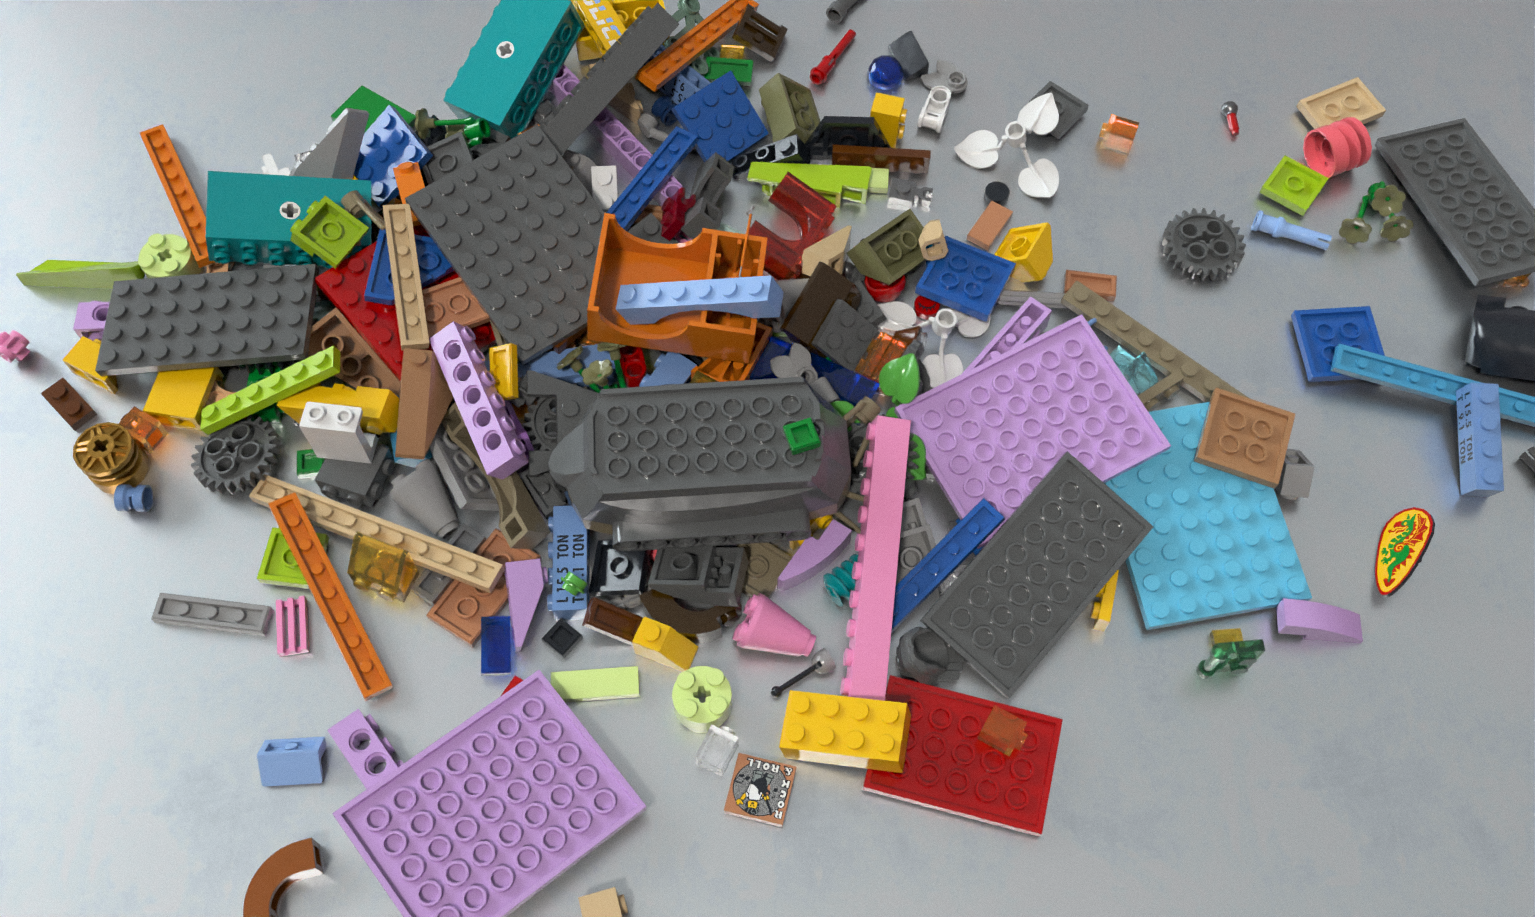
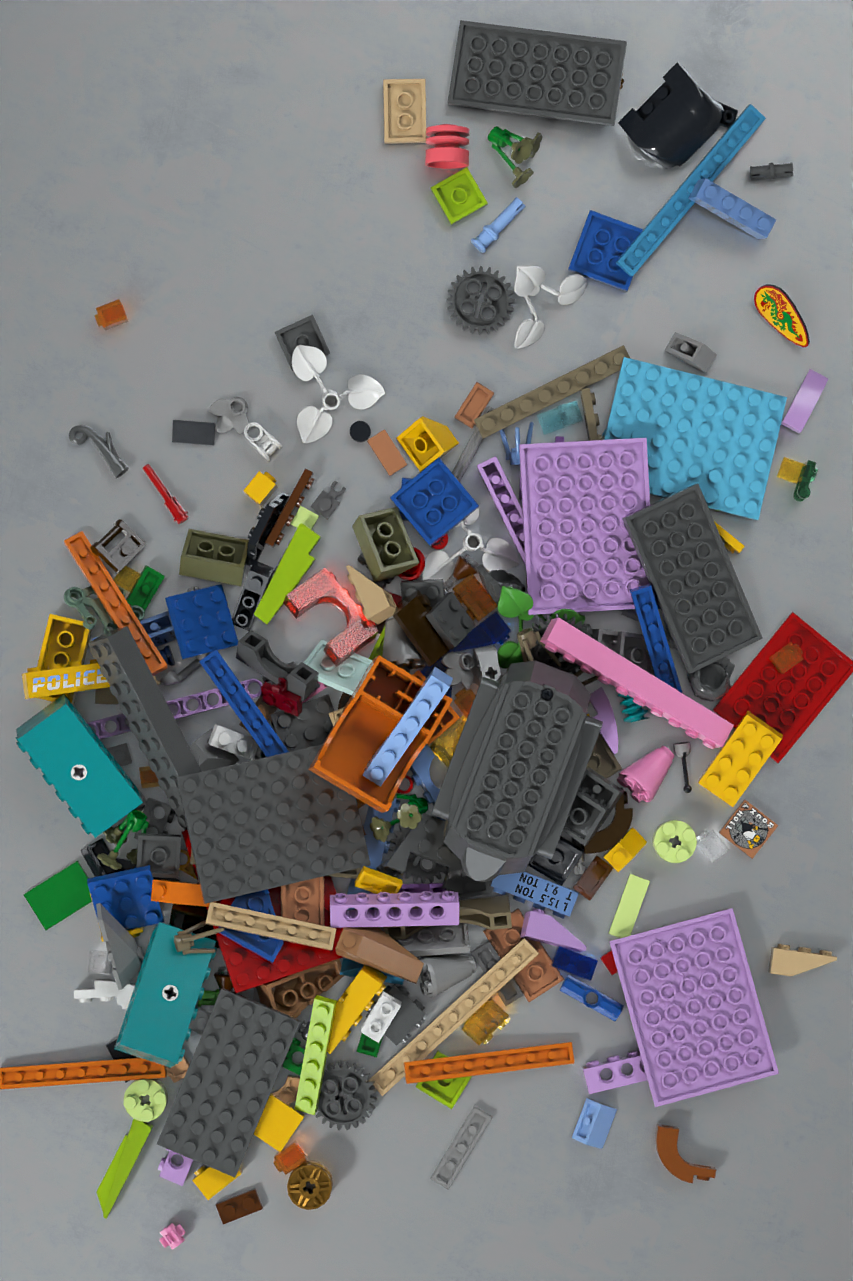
camera: 65 degrees left, 25 degrees up
medium blue wheel [114,484,153,512] -> none
bright pink tile [276,596,309,657] -> none
lime plate [290,196,369,269] -> none
black tile [542,618,583,659] -> none
bright green plate [561,571,588,596] -> none
orange piece [739,205,755,277] -> none
green tile [783,417,821,455] -> none
clear blue hair [867,55,903,91] -> none
tan rock [918,219,948,261] -> none
clear orange brick [1099,114,1139,156] -> none
medium nougat plate [1194,388,1295,489] -> none
piece [1221,101,1239,136] -> none
none -> white plant [514,265,588,349]
none -> blue piece [560,974,624,1021]

